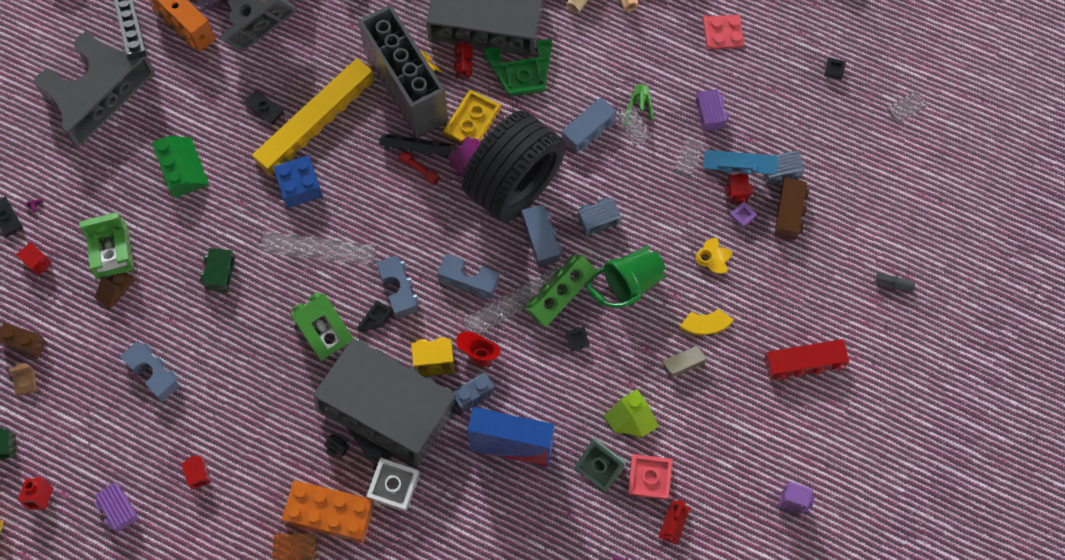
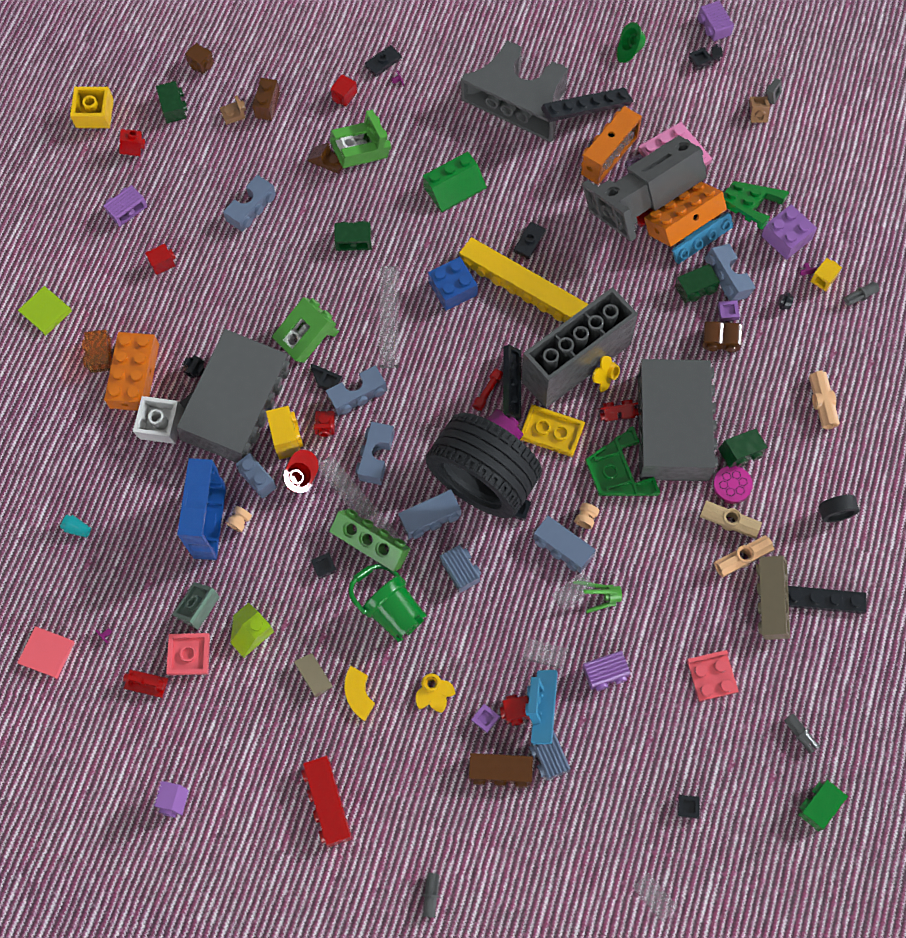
camera: 85 degrees right, 0 degrees up
none -> light nougat wheel [225,506,252,533]
none -> red bracket [314,411,335,437]
none -> light nougat wheel [574,503,600,529]

